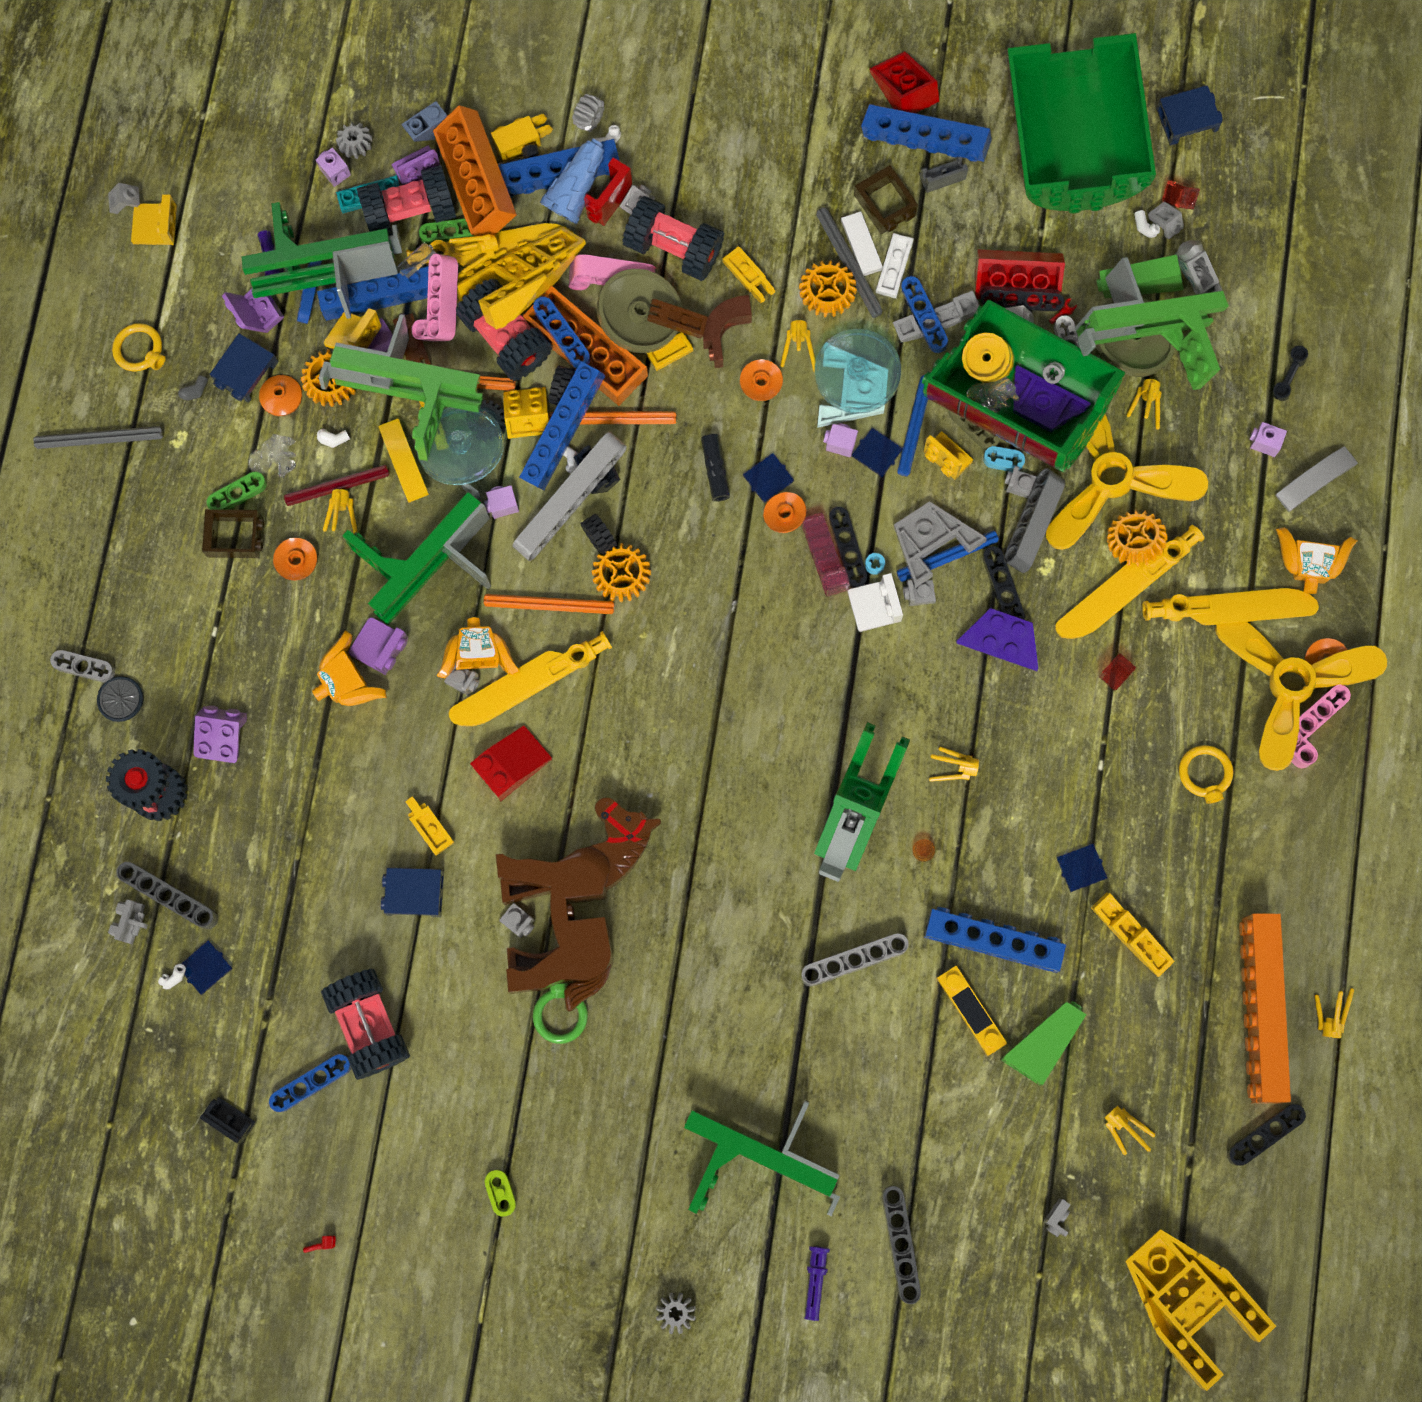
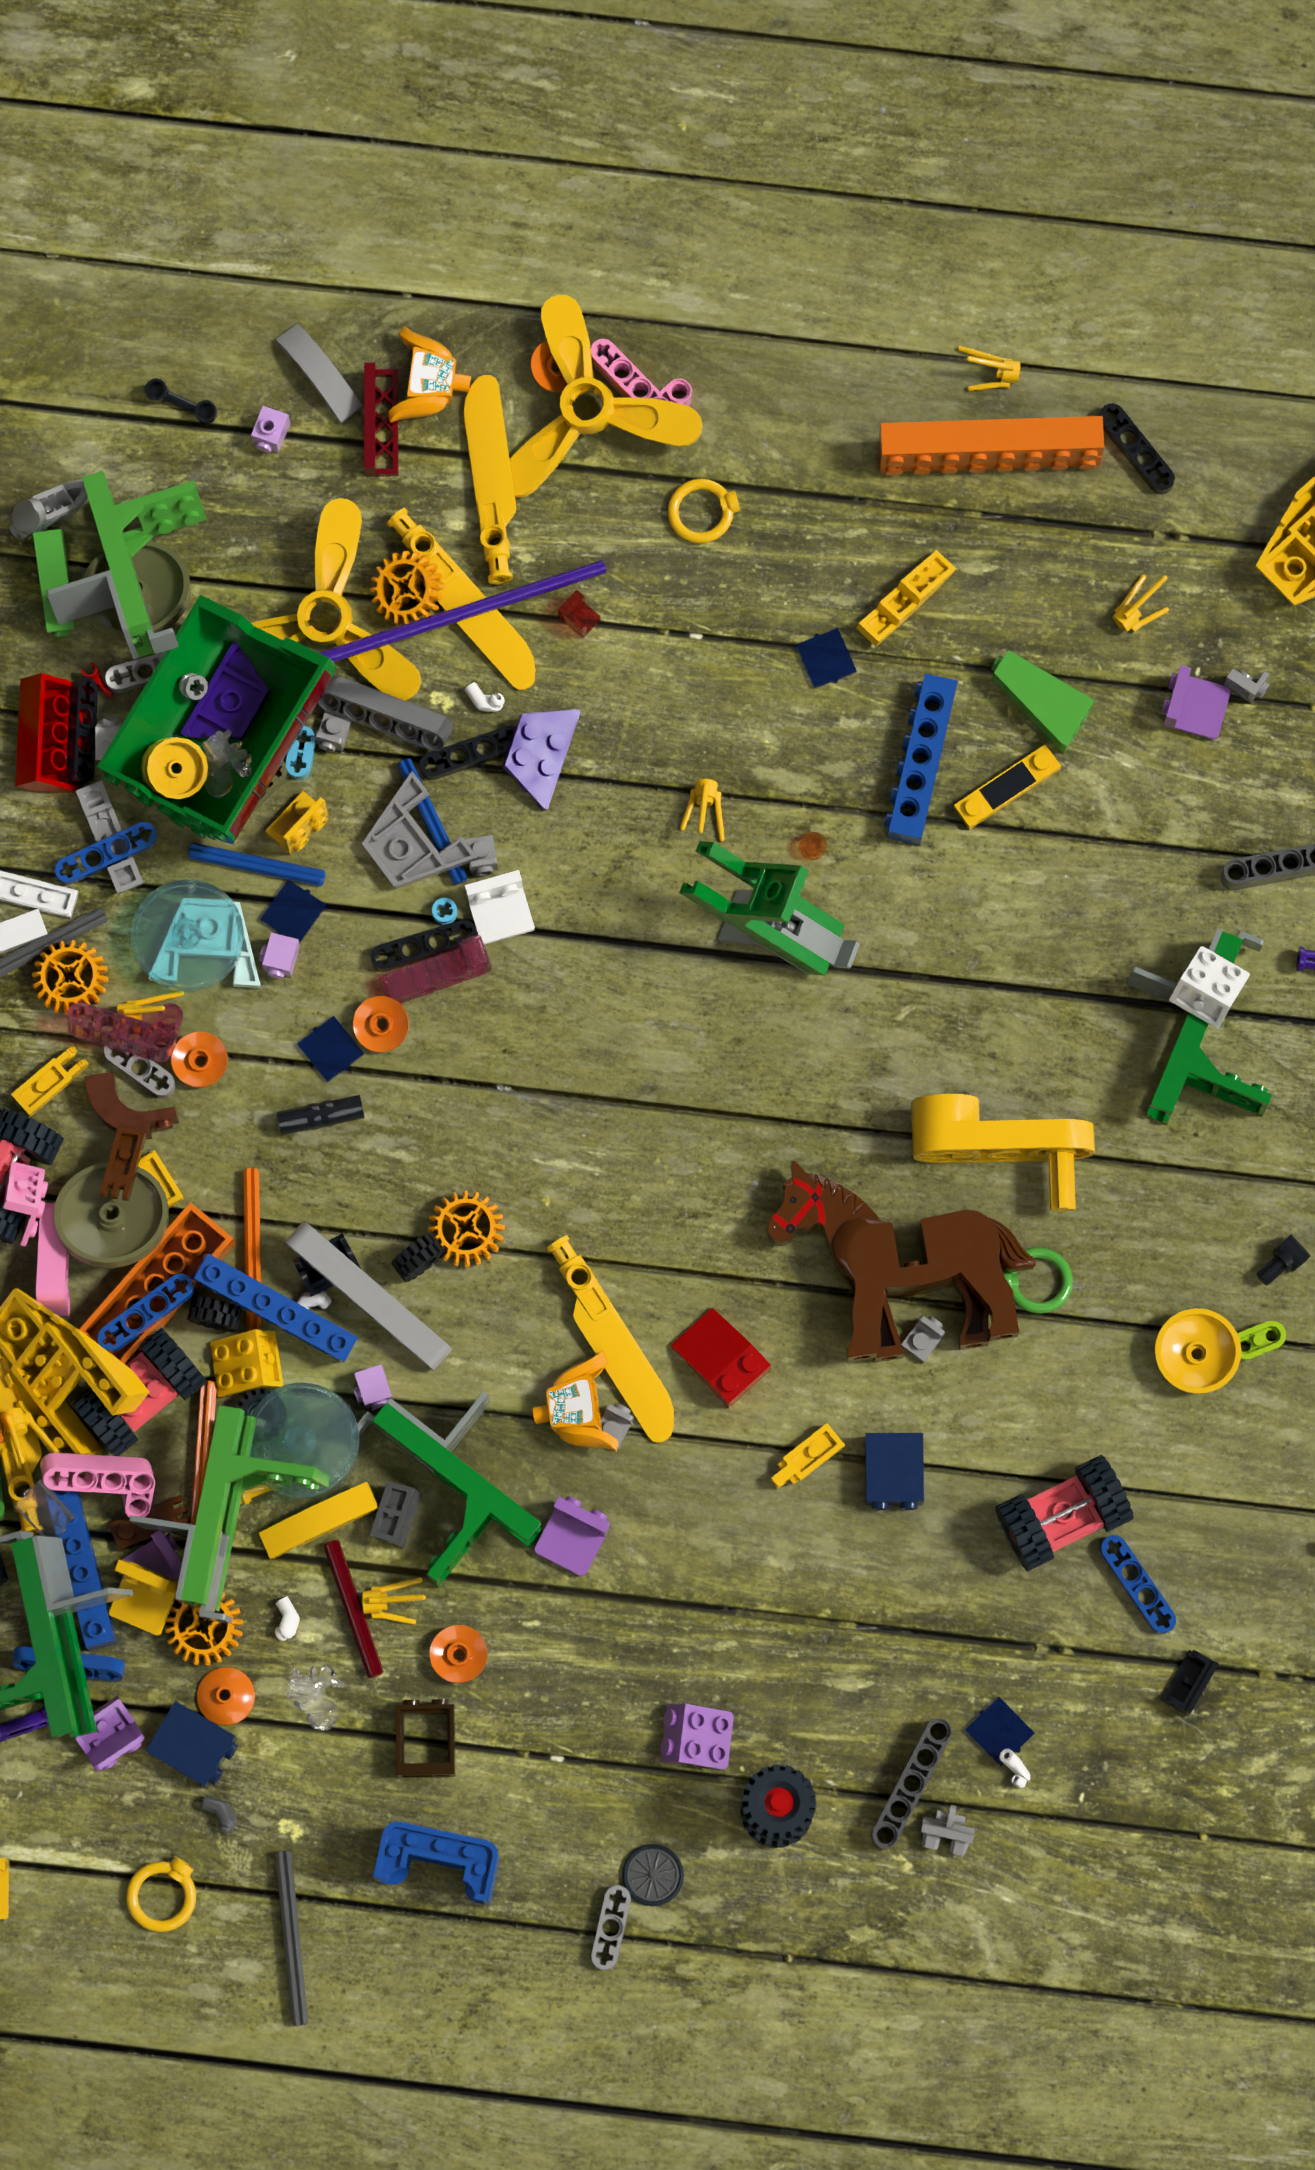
camera: 95 degrees left, 0 degrees up
bright green beam [207,472,267,510] -> none
light orange torso [312,630,387,706] -> none
orange axle [484,594,614,614] -> none
light grey beam [801,934,909,987] -> none
yellow plant [1126,379,1162,430] -> none
none -> bright pink bracket [3,1161,48,1247]
none -> clear pink beam [67,1003,183,1062]
none -> light grey beam [104,1038,176,1098]
none -> dark purple piece [319,560,606,662]
none -> dark red fence [364,363,399,477]
none -> dark grey hinge [370,1481,422,1549]
none -> blue windscreen [373,1822,500,1906]
none -> white arm [464,682,505,712]
none -> yellow beam [911,1094,1095,1212]
none -> yellow dish [1155,1308,1241,1394]
none -> medium lavender bracket [1161,665,1231,740]
none -> white bracket [1169,946,1250,1029]
none -> black axle [1256,1234,1311,1286]

